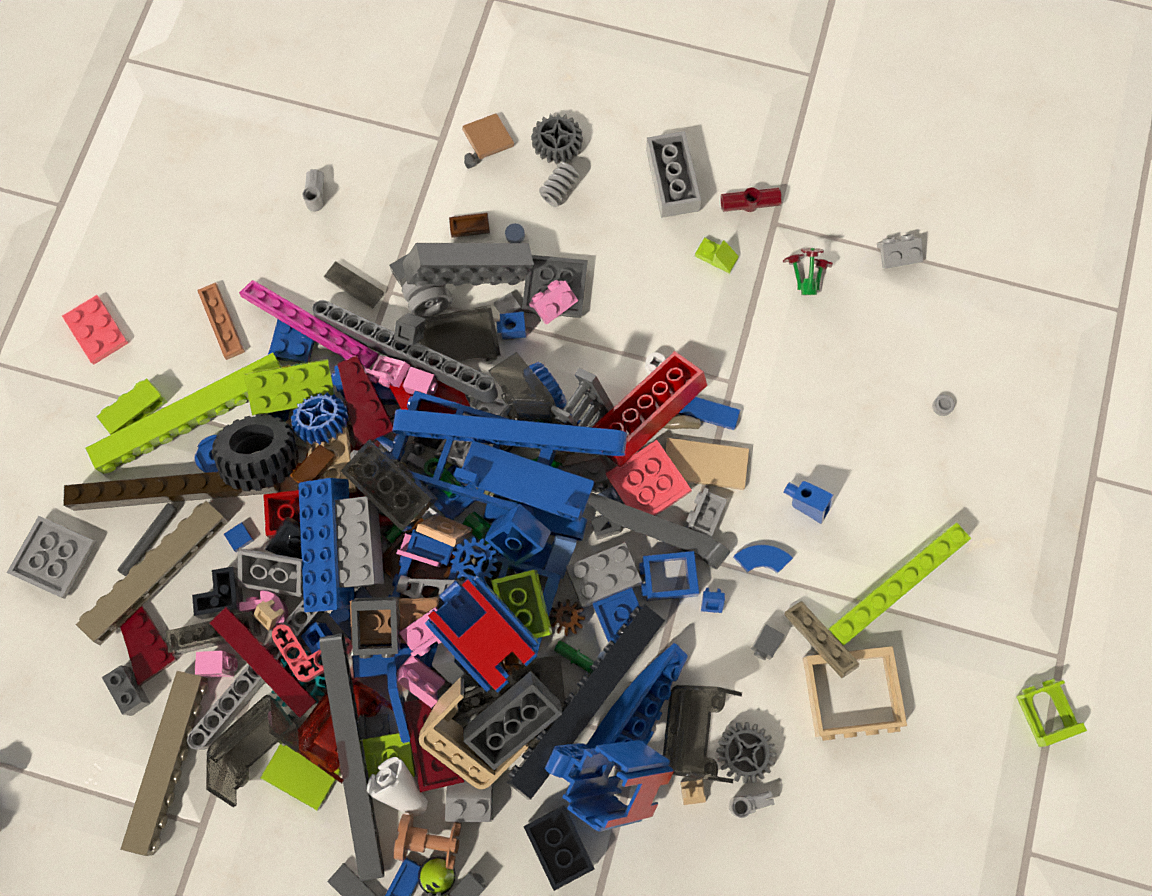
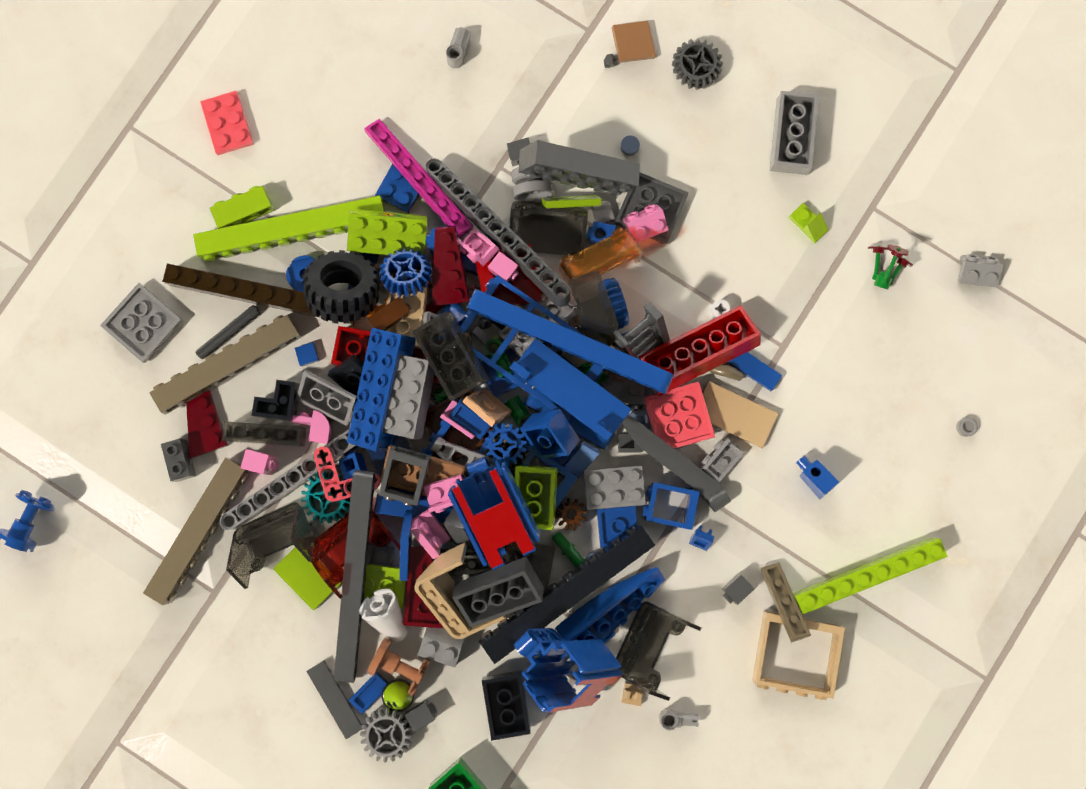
camera: 15 degrees right, 10 degrees up
nougat tile [197,282,245,360] -> none
dark red tile [210,607,317,718] -> none
tan tile [254,600,284,631] -> none
clear smoke tile [324,261,384,309] -> none
dark grey brick [394,313,426,346] -> none
reddish brown tile [449,213,490,238] -> none
light grey piece [539,162,579,207] -> none
dark grey gear [716,722,777,784] -> none
dark red piece [720,187,782,212] -> none
blue tile [733,545,793,573] -> none
lime panel [1016,678,1087,747] -> none
none -> lime tile [542,195,602,208]
none -> clear orange windscreen [559,227,643,296]

